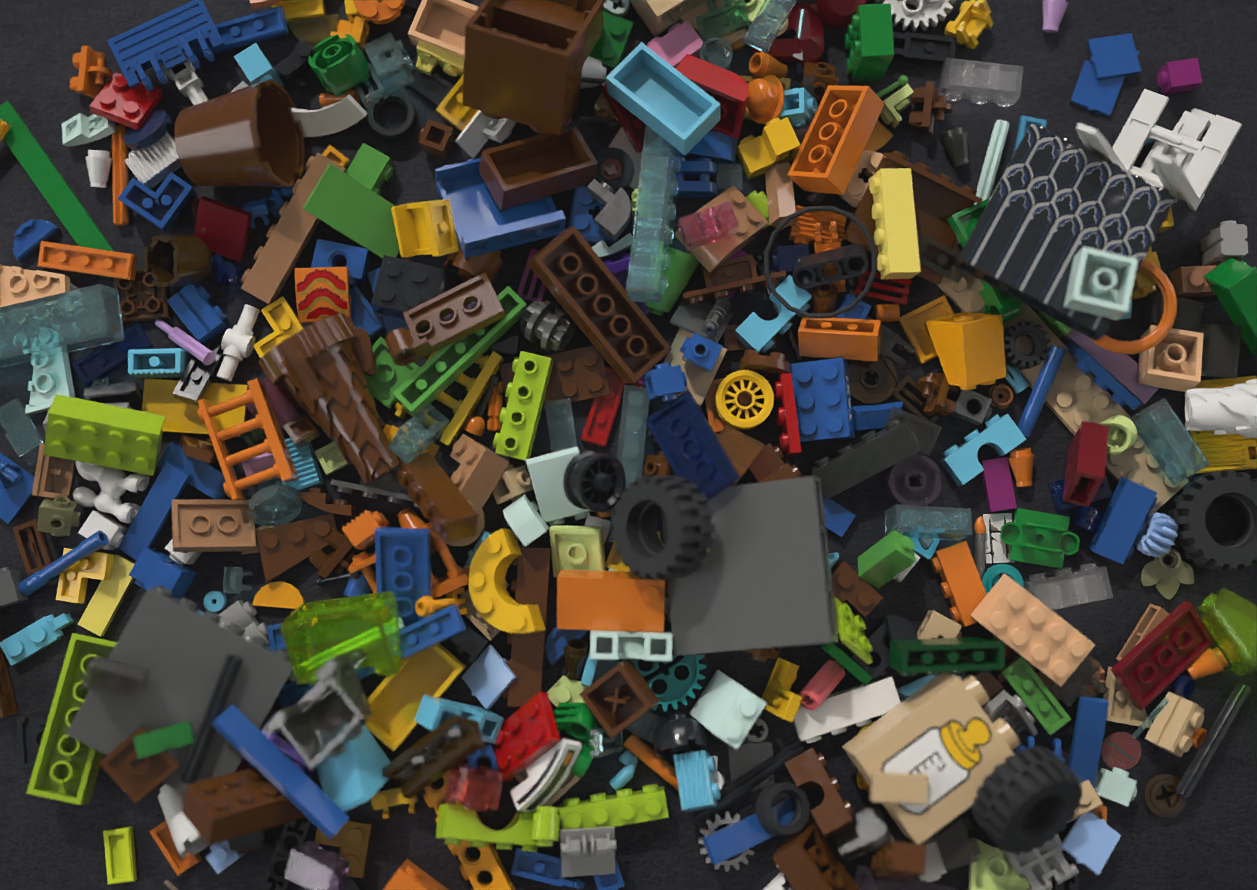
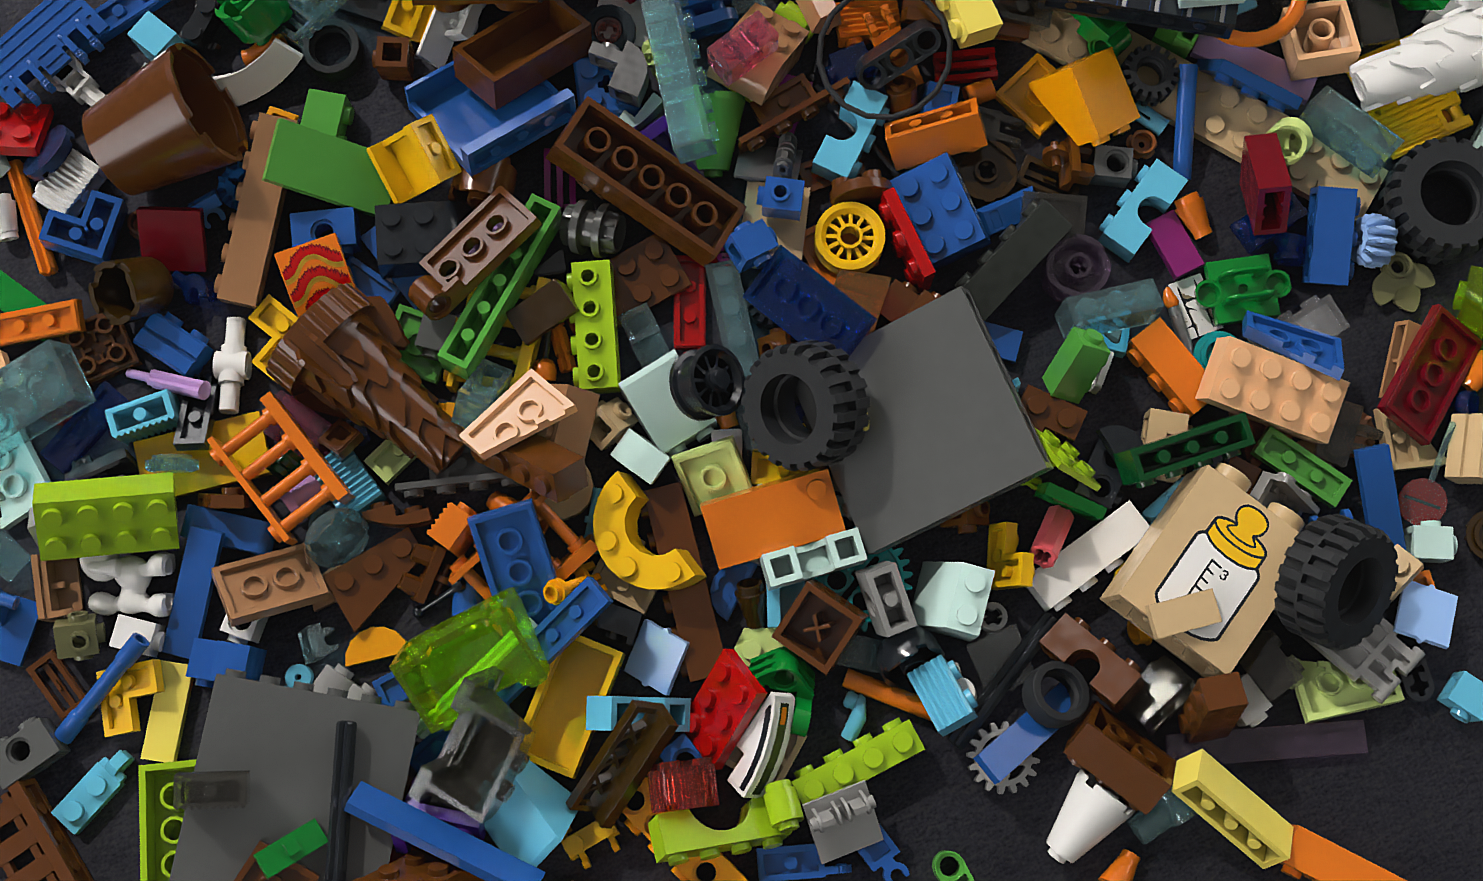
camera: 20 degrees left, 5 degrees down
clear light blue tile [590,727,623,757] -> none
none -> clear light blue gear [145,454,199,474]
none -> dark grey brick [414,314,458,361]
none -> light nougat wing [459,369,578,460]
none -> dark brown slope [506,279,579,346]
none -> light grey brick [855,561,918,637]
none -> blue wing [1242,310,1344,381]

